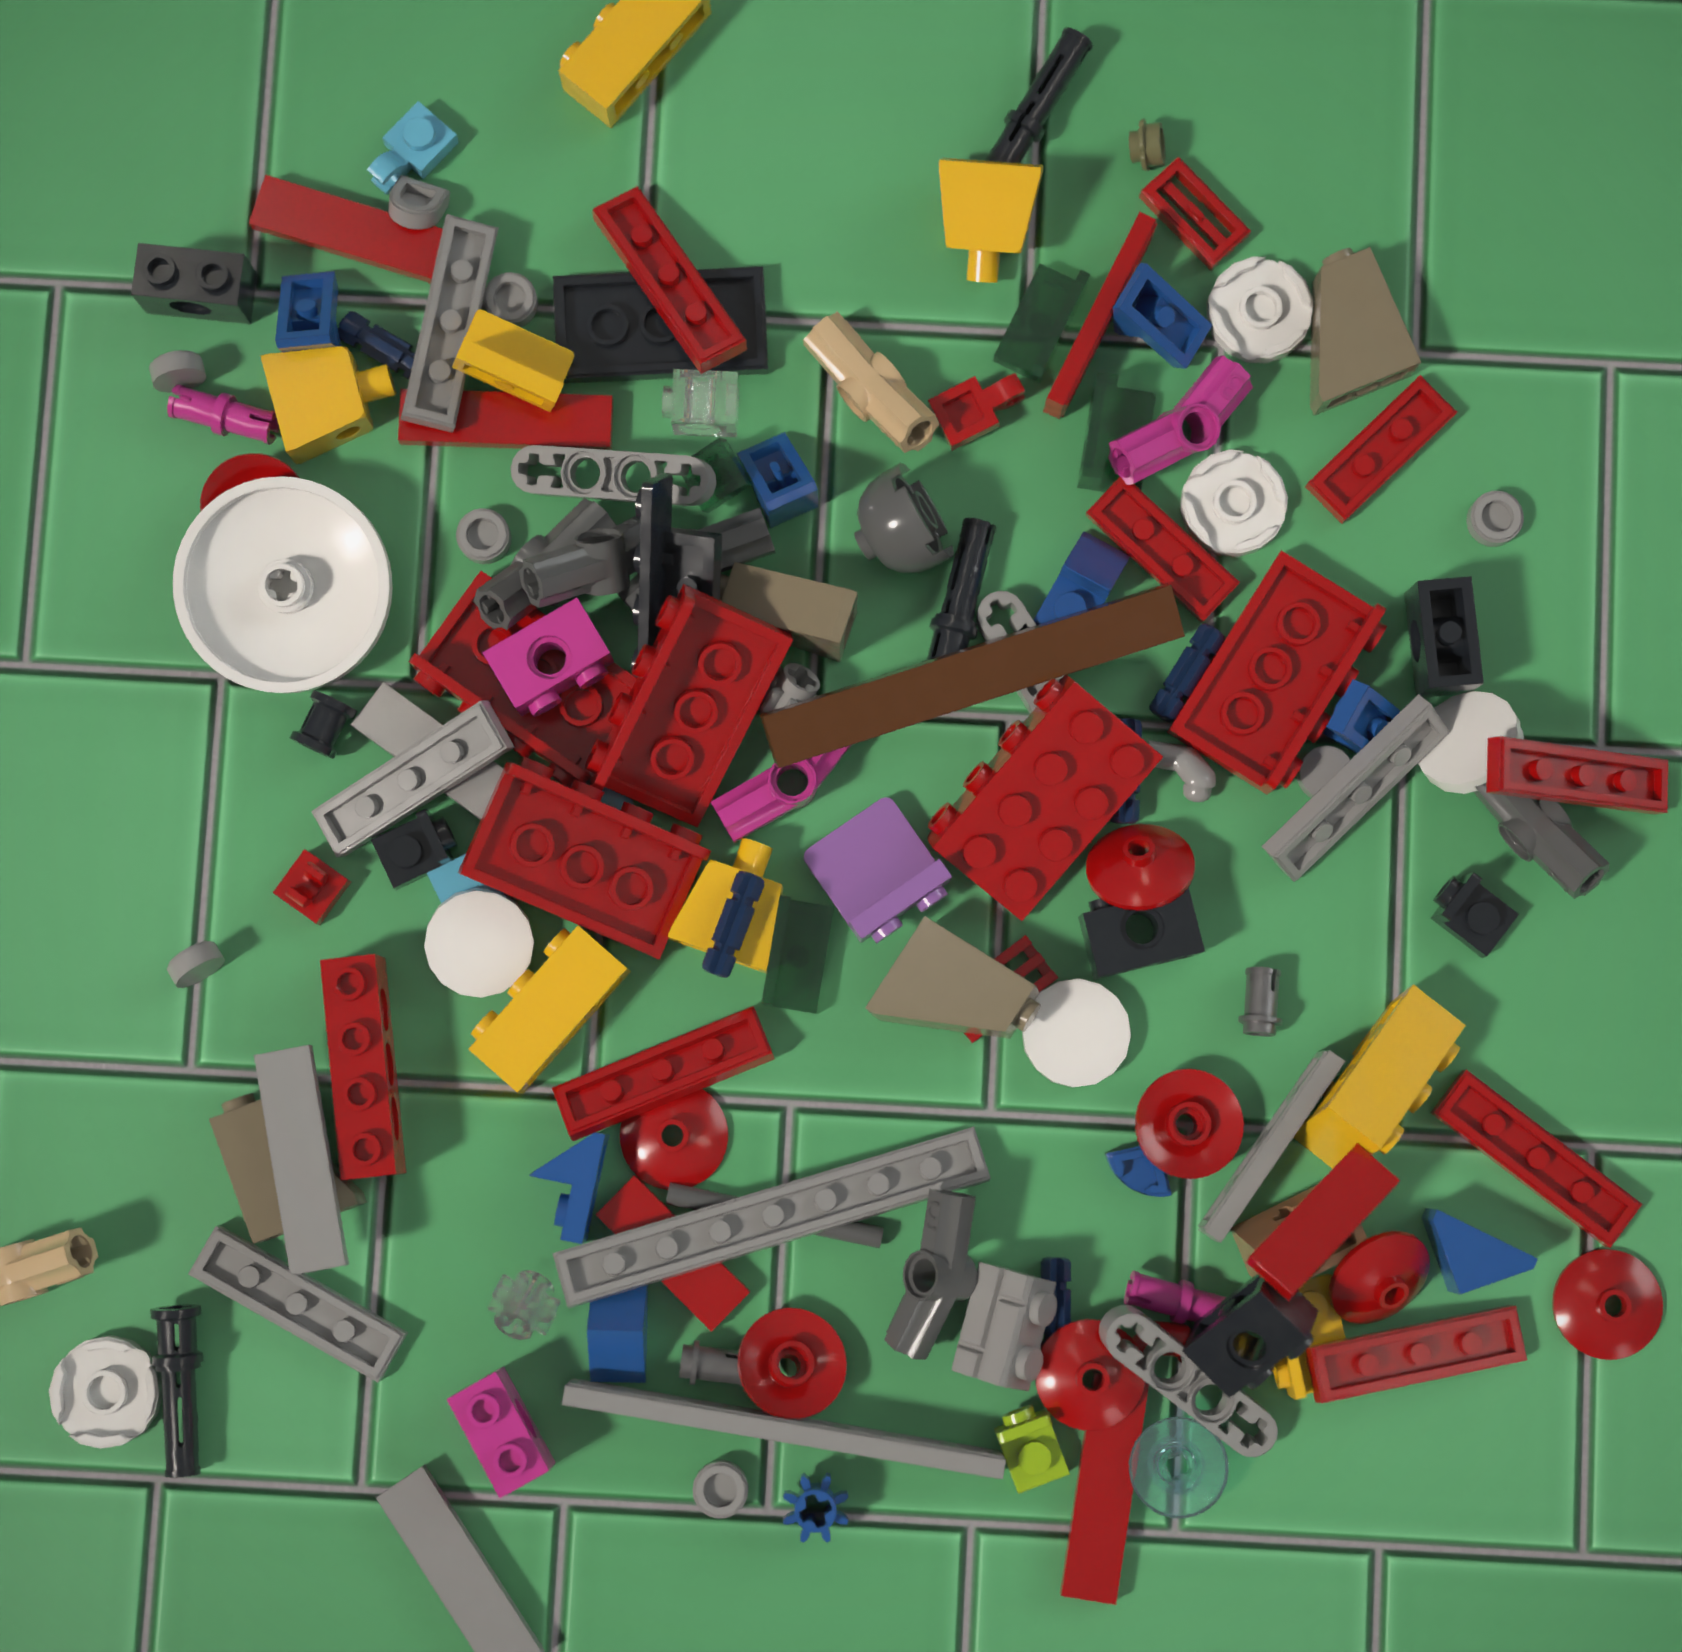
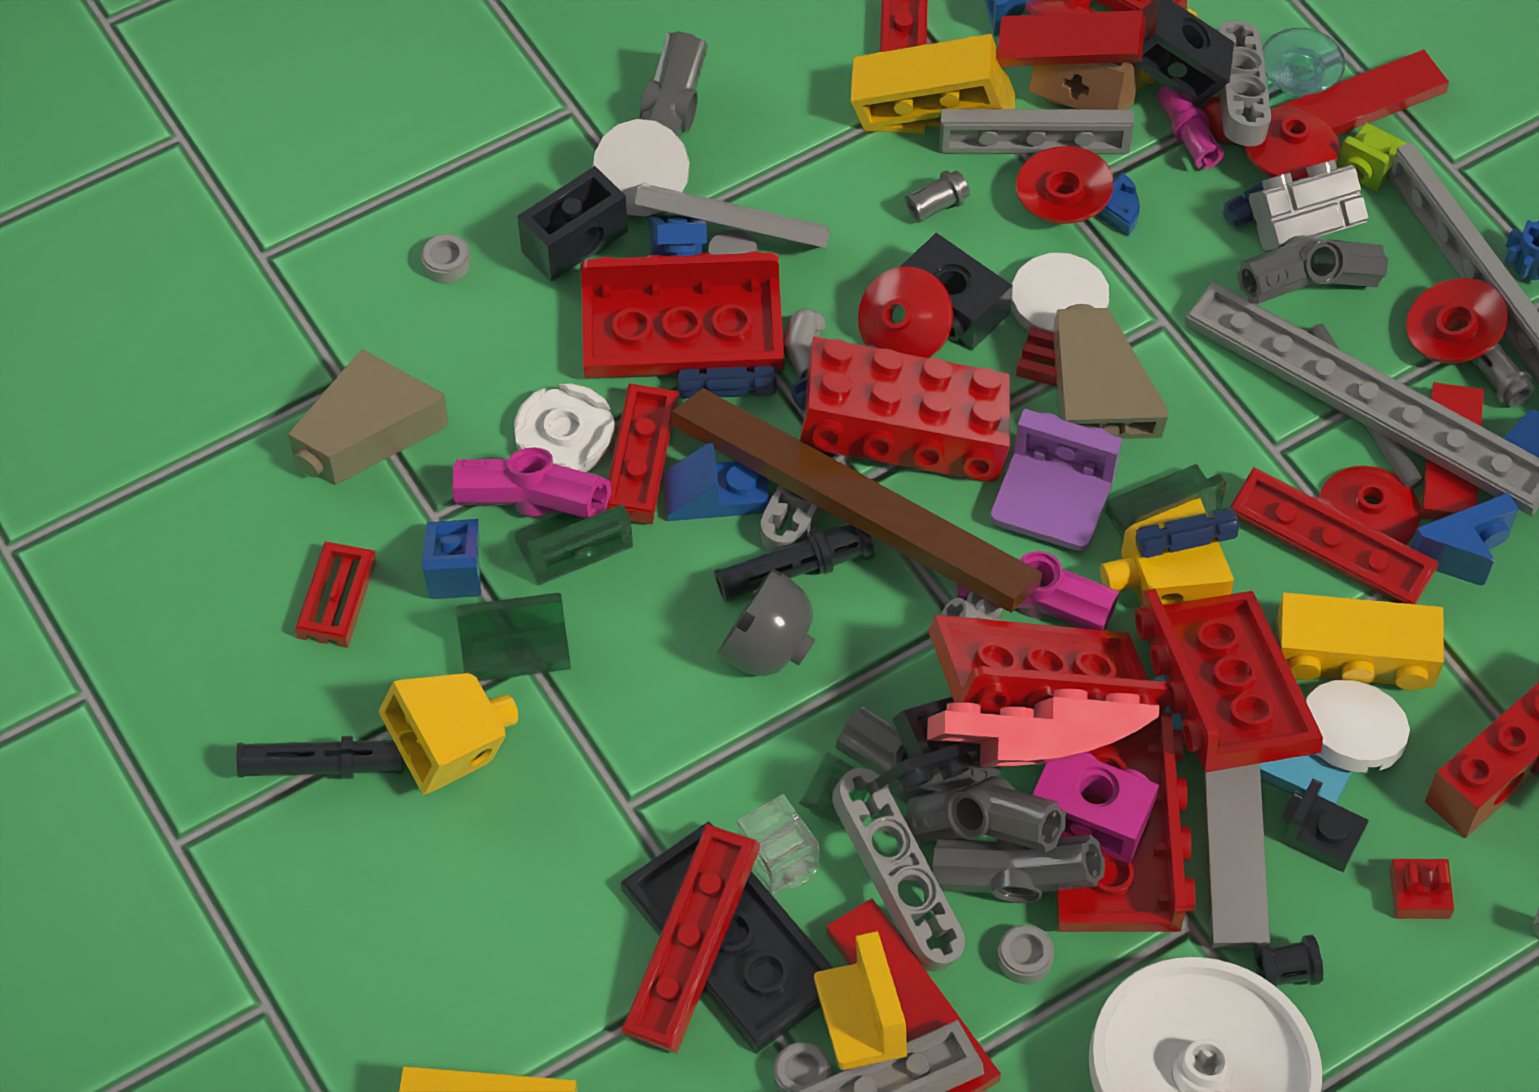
camera: 125 degrees left, 25 degrees down
light grey tile [311,700,515,858] -> none
dark tan slope [720,562,858,662] -> none
blue slope [737,432,819,528] -> none
tan piece [803,311,939,453] -> none
red plate [928,373,1025,451] -> none
red tile [1043,212,1157,419] -> none
olive plate [1129,118,1166,171] -> none
white tile [1207,257,1313,363] -> none
red tile [1305,375,1457,524] -> none
black bracket [1431,872,1519,958] -> none
red tile [1486,736,1669,815] -> none
none -> coral slope [927,689,1159,767]

